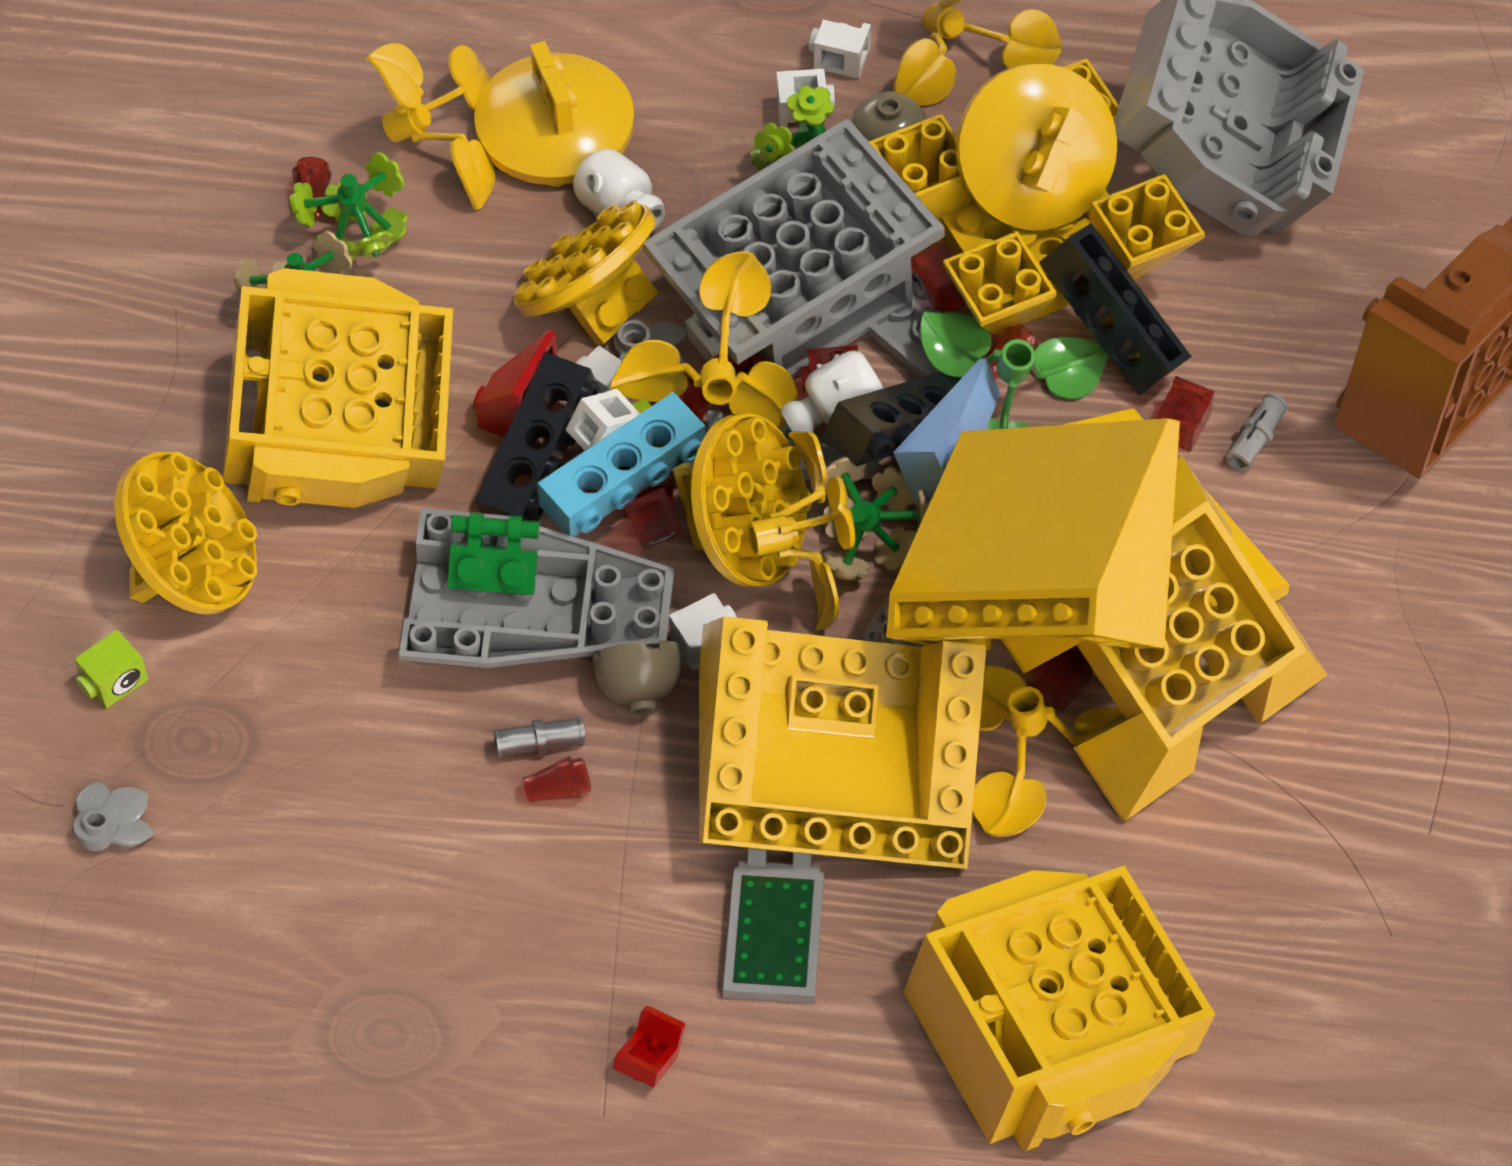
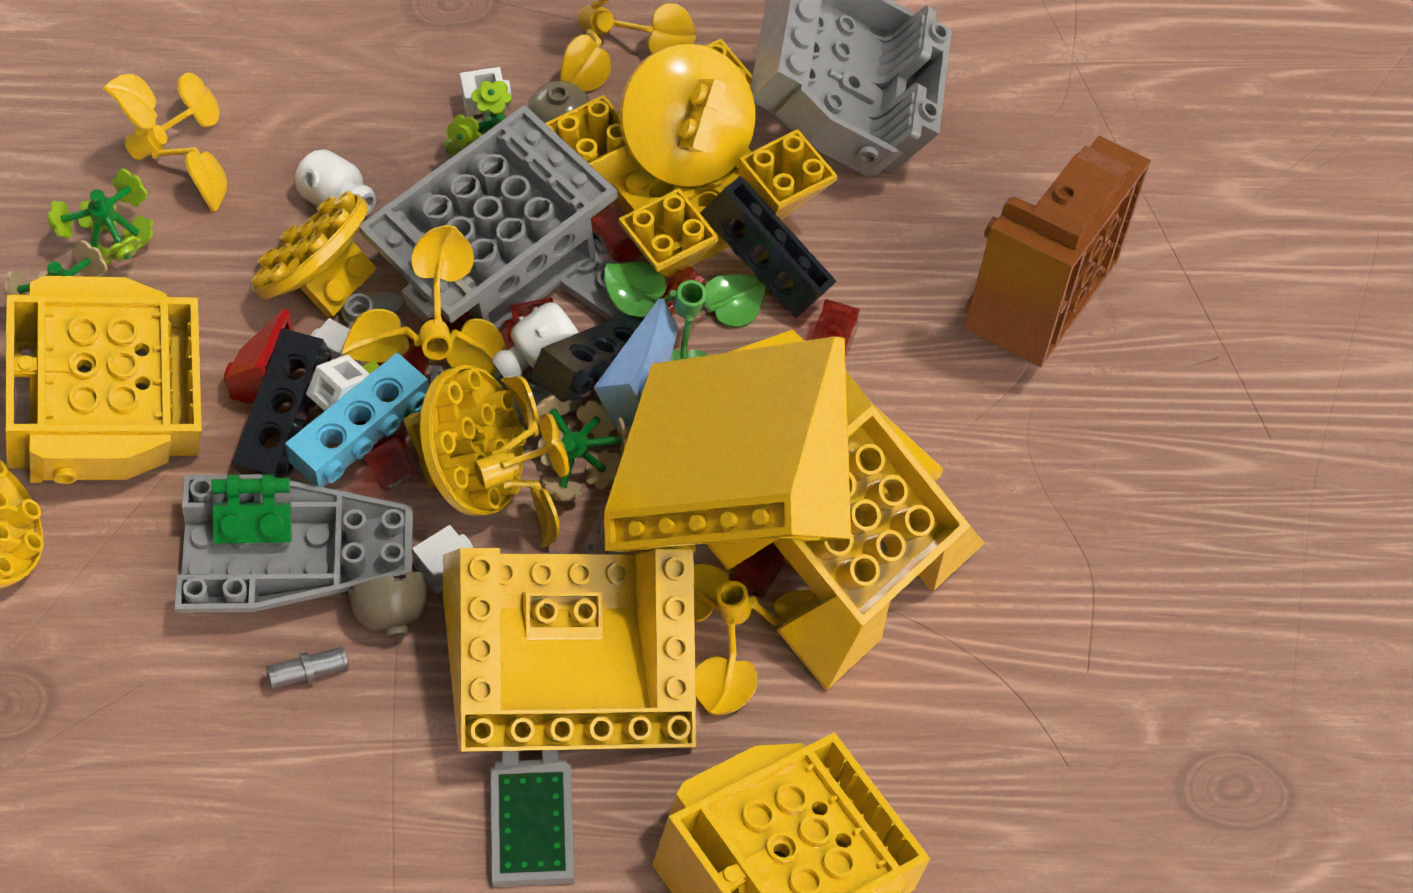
camera: 10 degrees left, 0 degrees up
clear red cone [292,157,332,219] -> none
yellow bracket [474,41,634,188] -> none
clear red cone [523,755,592,803] -> none
white brick [809,20,871,79] -> none
light grey pin [1226,393,1288,472] -> none

